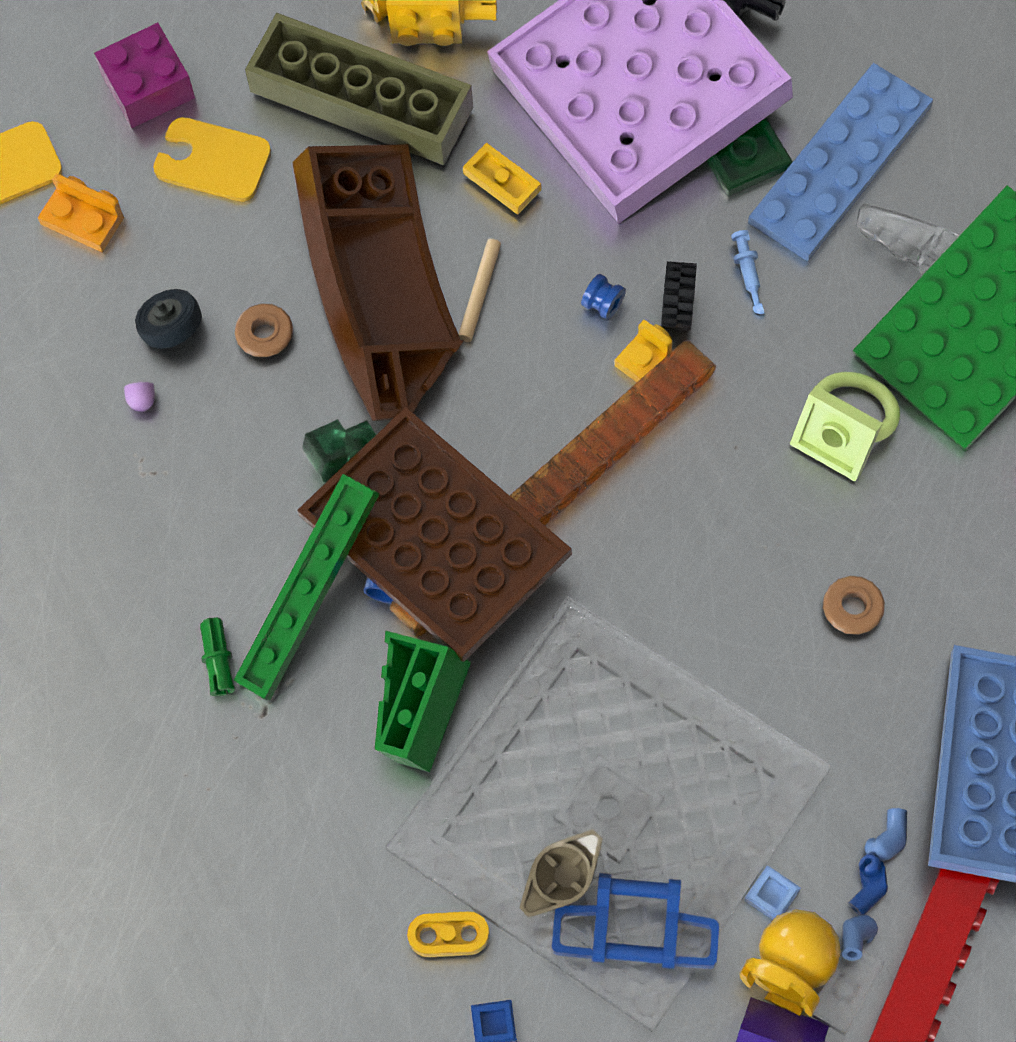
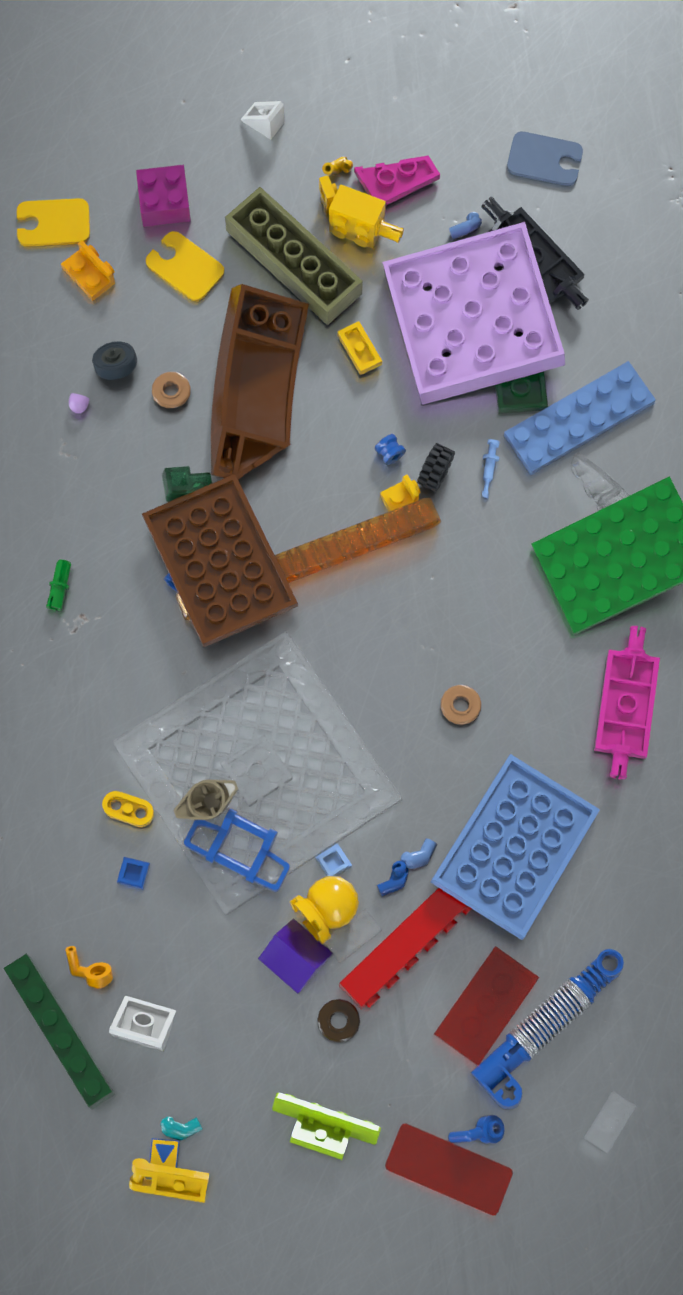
camera: 15 degrees right, 5 degrees up
green plate [233,474,380,700] -> none
green wedge [375,630,471,772] -> none
tan bar [458,239,501,342] -> none
yellowish green tile [790,372,900,481] -> none
medium blue arm [842,914,878,961] -> none

